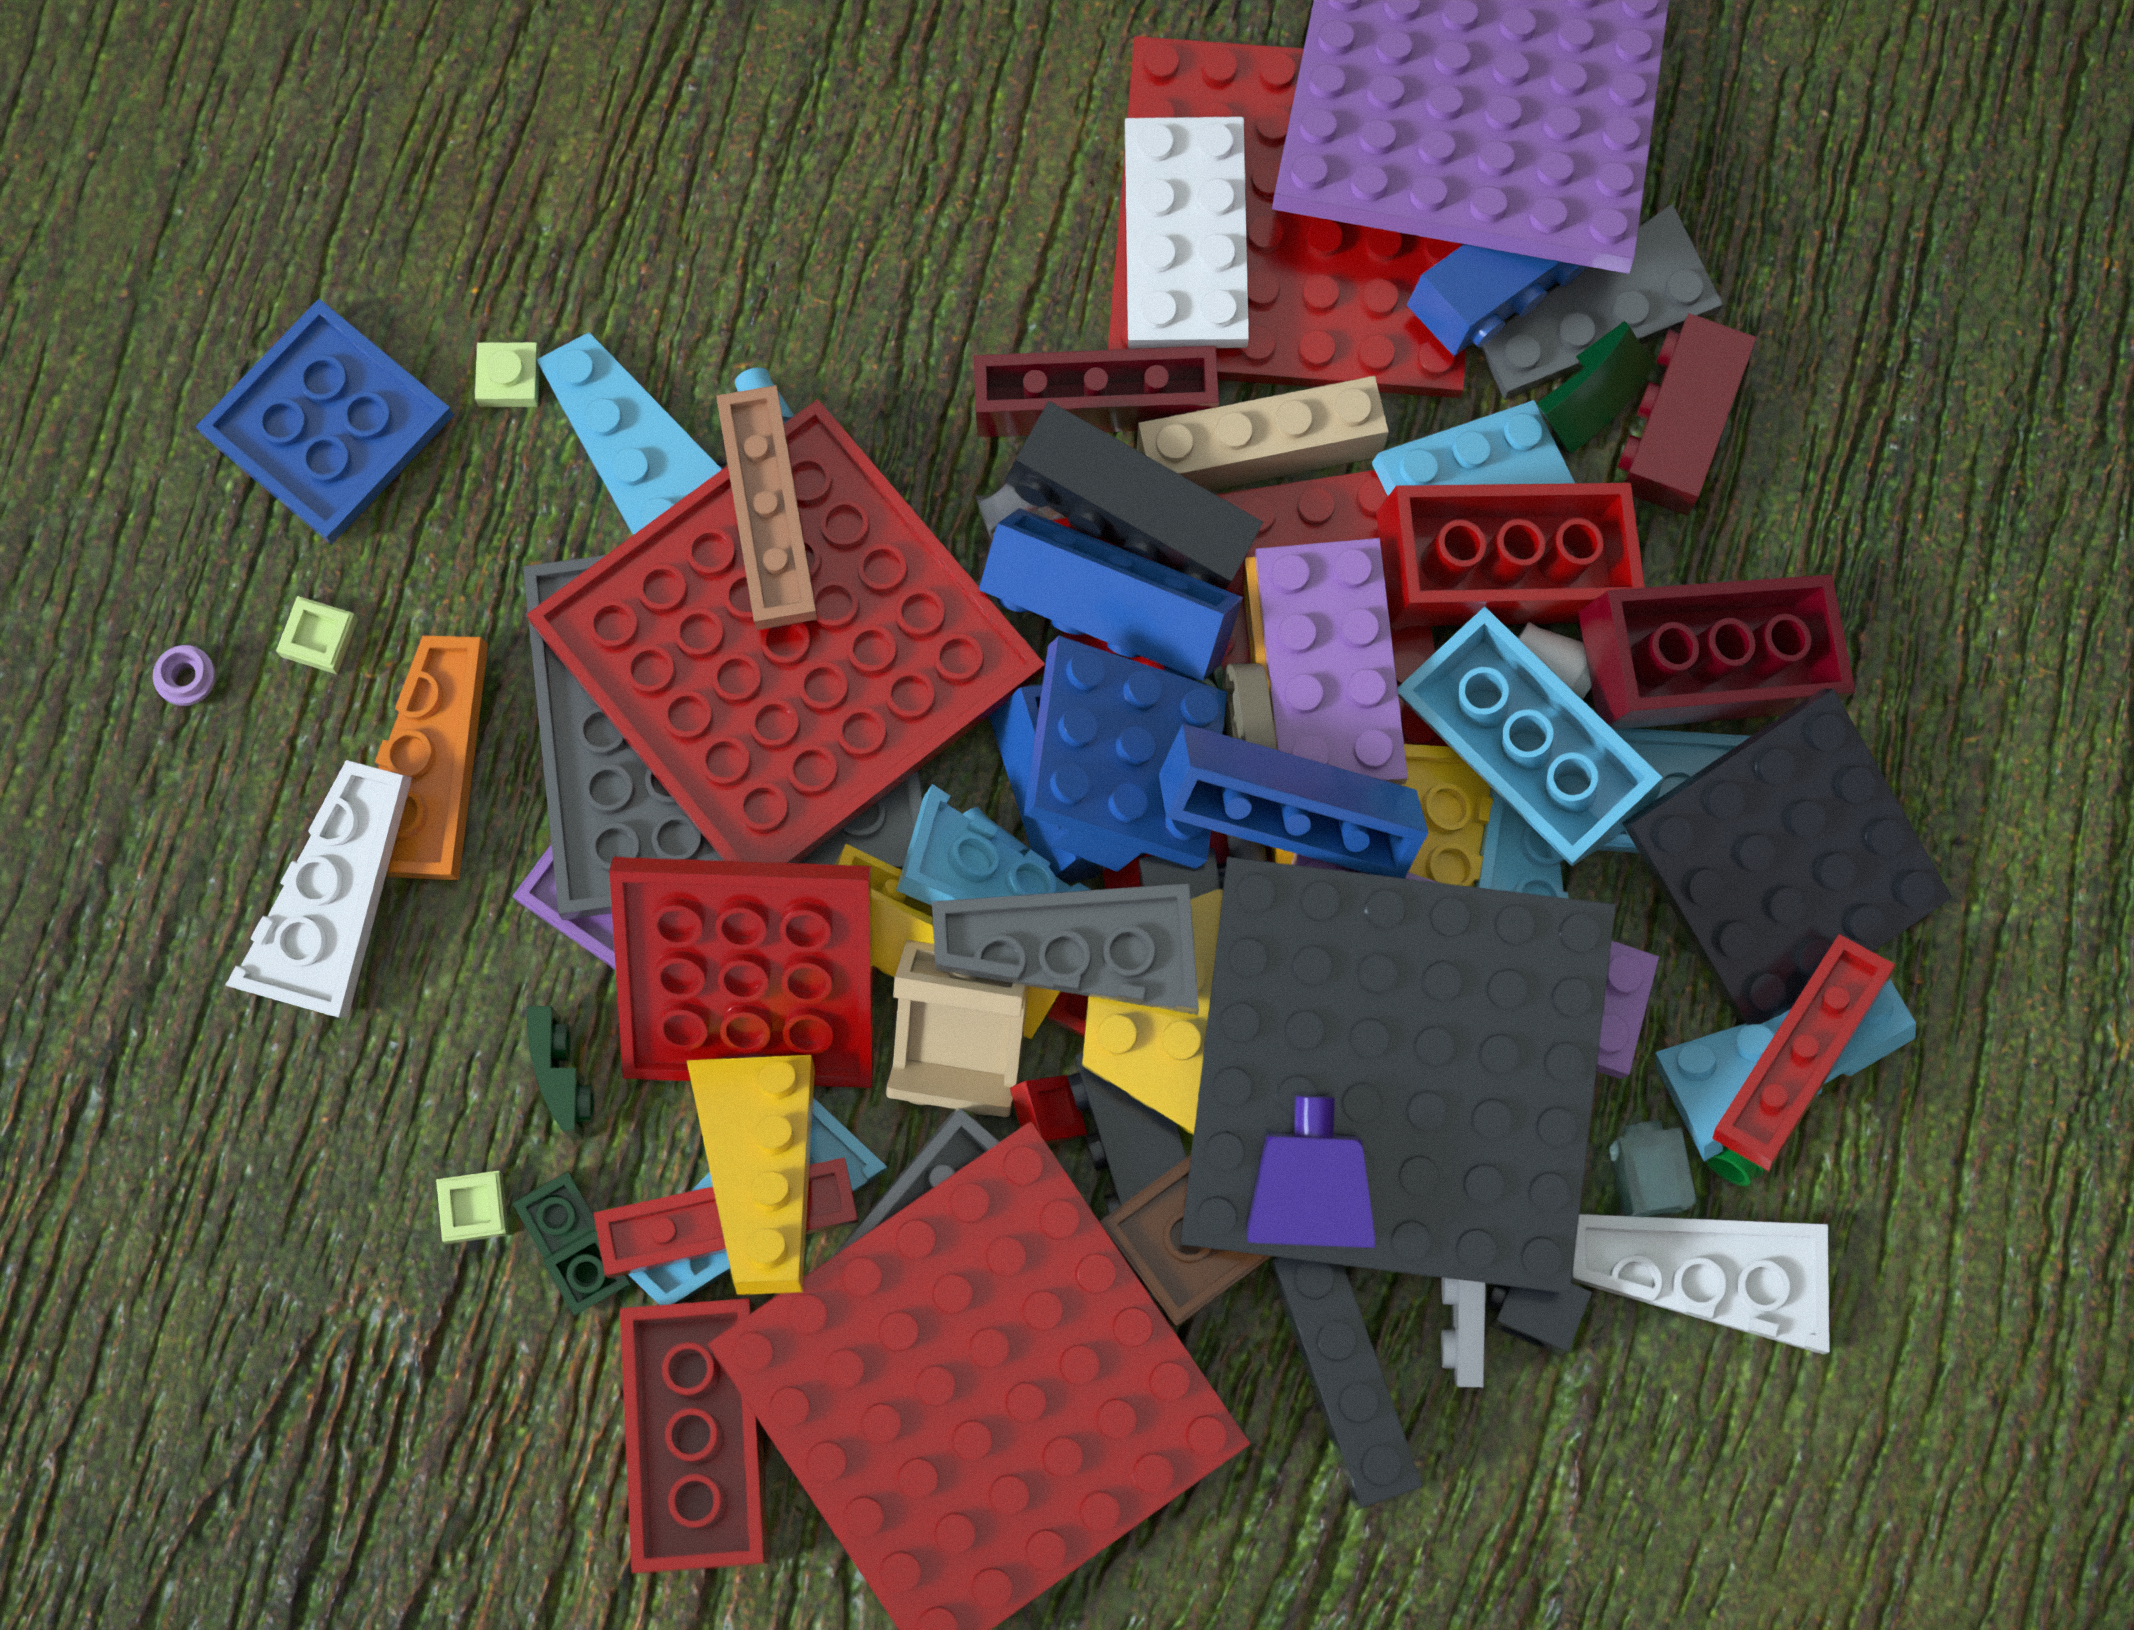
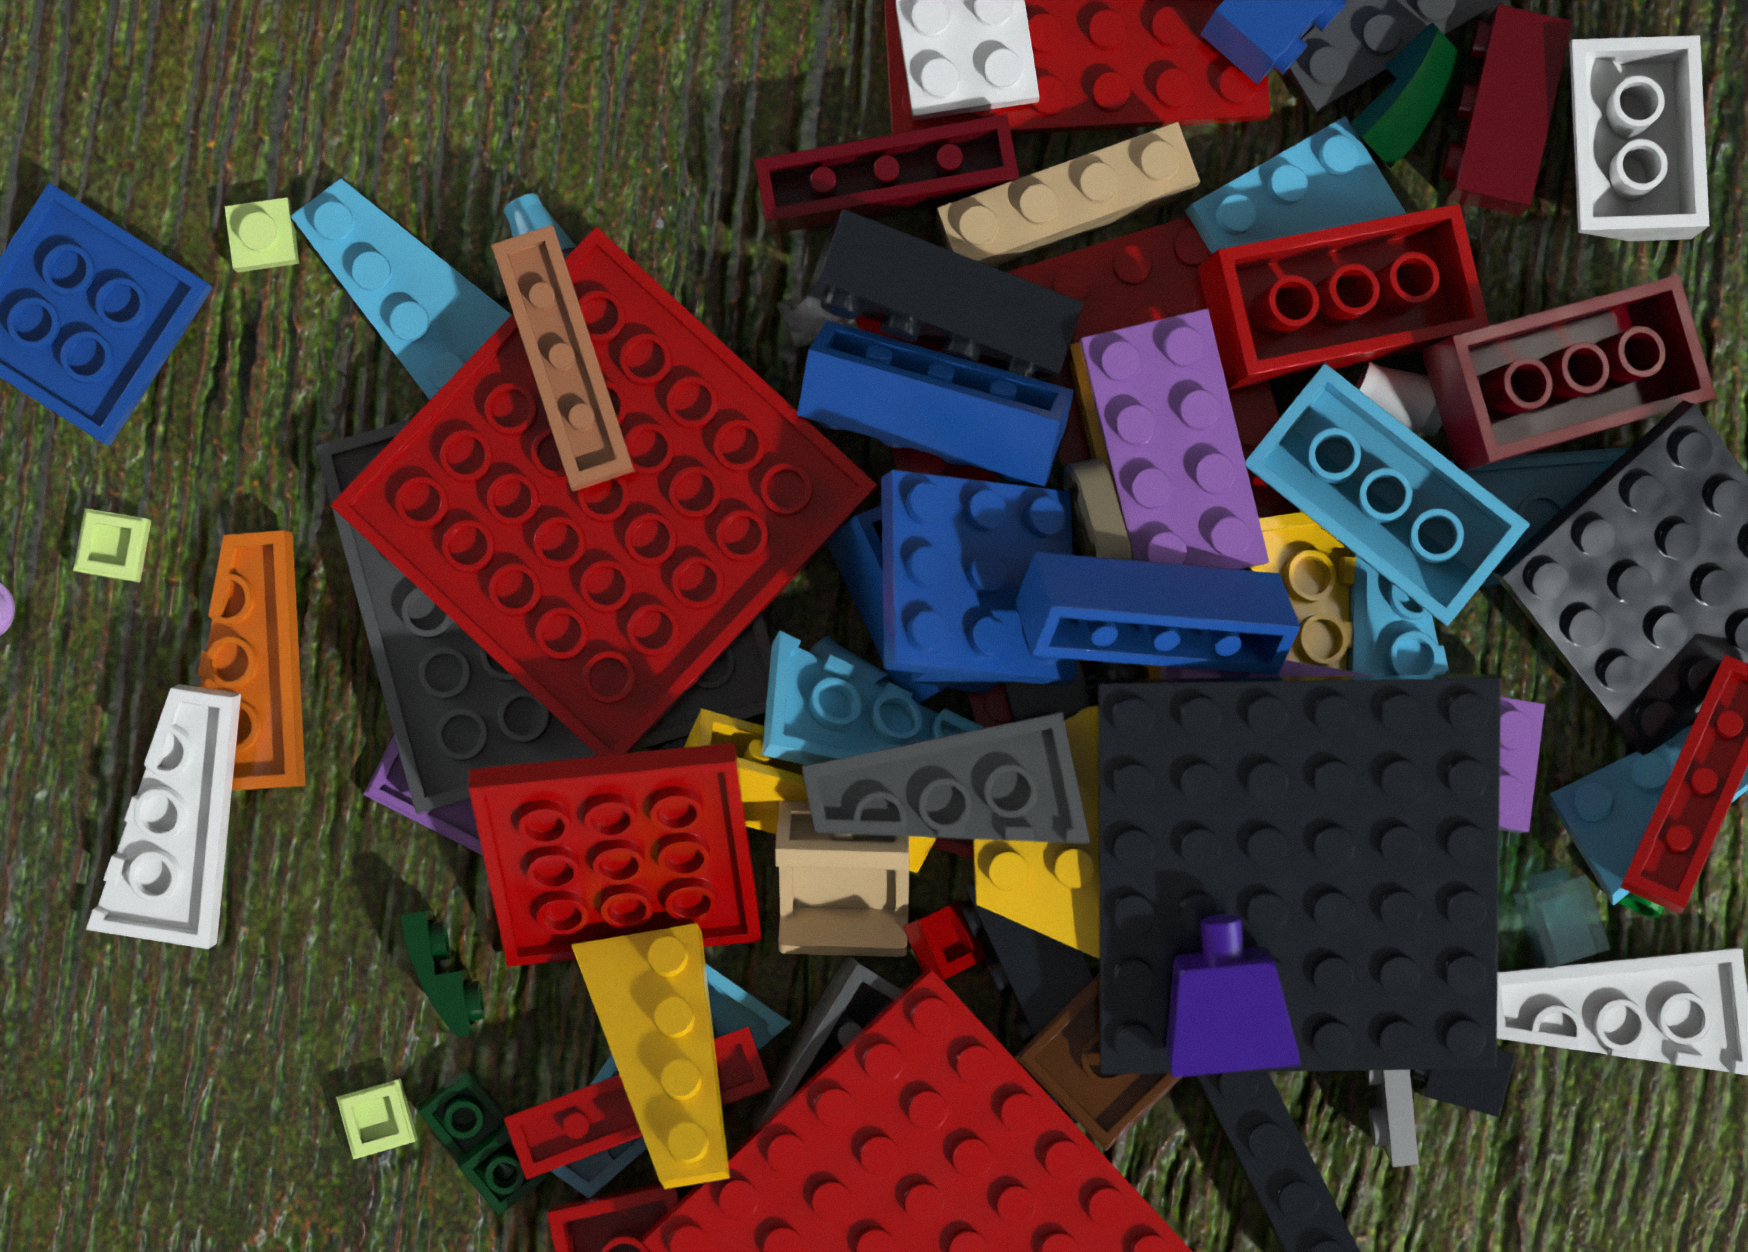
camera: 10 degrees left, 10 degrees up
none -> white slope [1569,35,1709,241]

